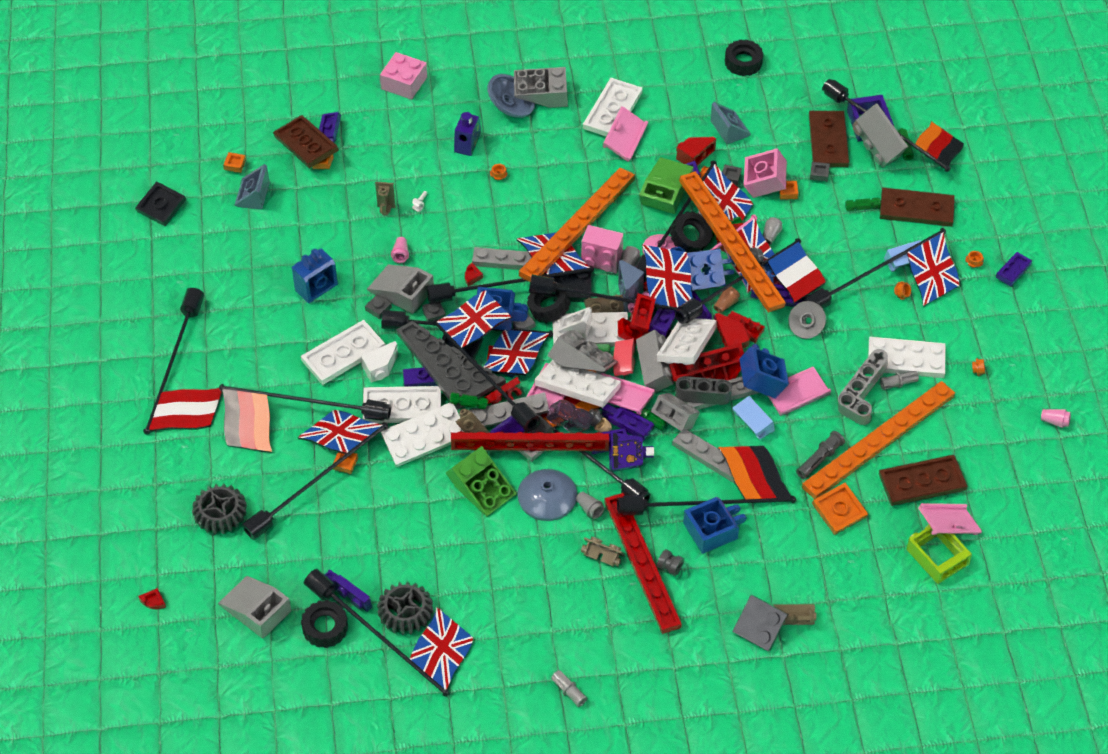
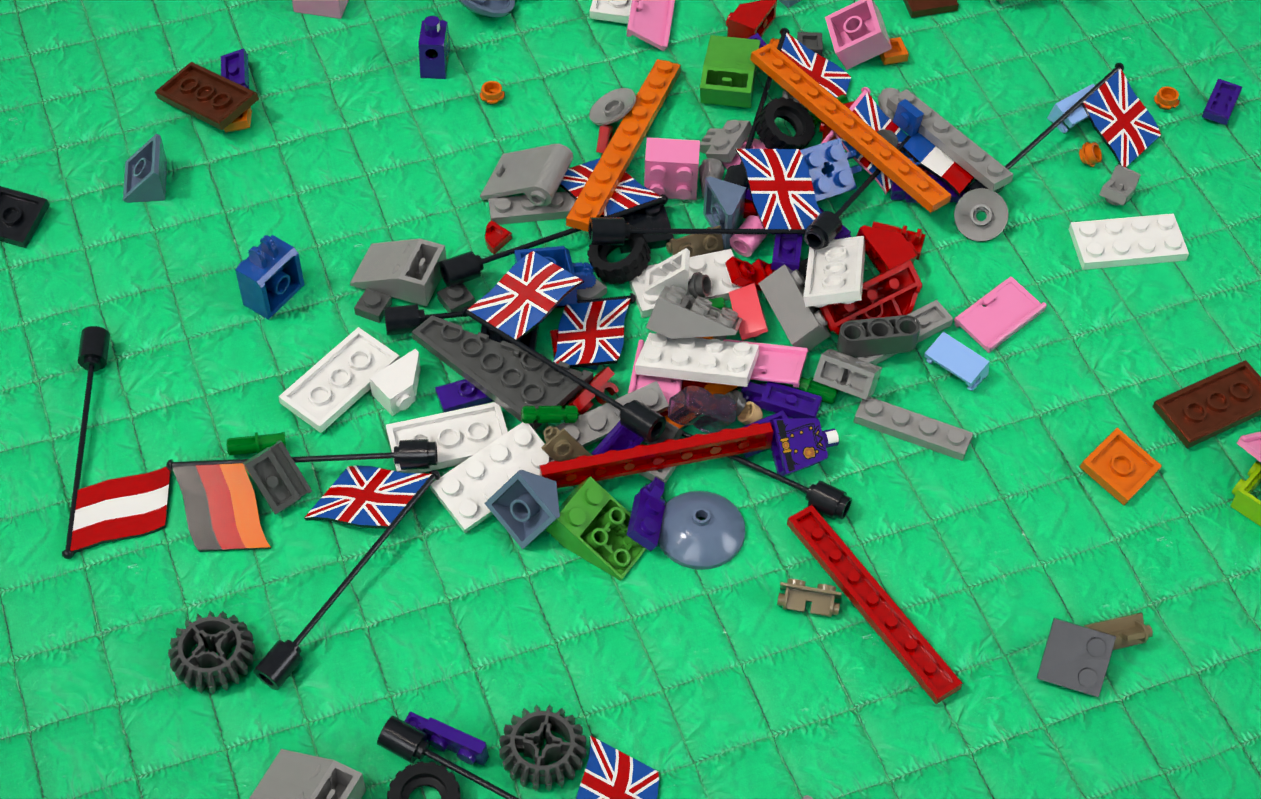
camera: 15 degrees left, 0 degrees up
orange plate [223,152,246,173] -> none
orange plate [333,452,358,474] -> none
dark tan hinge [375,182,396,216] -> none
bright pink cone [391,237,409,263] -> none
white hand [412,191,428,212] -> none
light grey cone [576,492,604,519] -> none
flag [617,446,796,516] -> none
red slope [629,293,656,333] -> none
dark grey wheel [657,549,684,576] -> none
blue hinge [683,497,747,554] -> none
nougat cone [713,287,740,314] -> none
blue hinge [739,344,789,399] -> none
dark grey pin [796,431,845,479] -> none
orange plate [802,381,955,499] -> none
dark grey plate [810,162,830,182] -> none
light grey beam [838,349,888,425] -> none
green axle [845,197,881,211] -> none
copper plate [880,187,955,227] -> none
light grey axle [880,371,919,390] -> none
orange plate [972,358,985,377] -> none
none -> green axle [227,432,286,455]
none -> dark grey plate [243,440,312,515]
none -> light grey door [480,144,573,206]
none -> sand blue slope [484,469,560,549]
none -> light grey dish [589,88,636,125]
none -> red tile [596,125,614,153]
none -> dark purple hinge [626,477,665,551]
none -> dark grey plate [688,272,712,299]
none -> light grey hinge [699,120,752,162]
none -> light grey plate [886,89,1013,192]
none -> blue plate [893,99,924,137]
none -> light grey bracket [1099,165,1141,206]

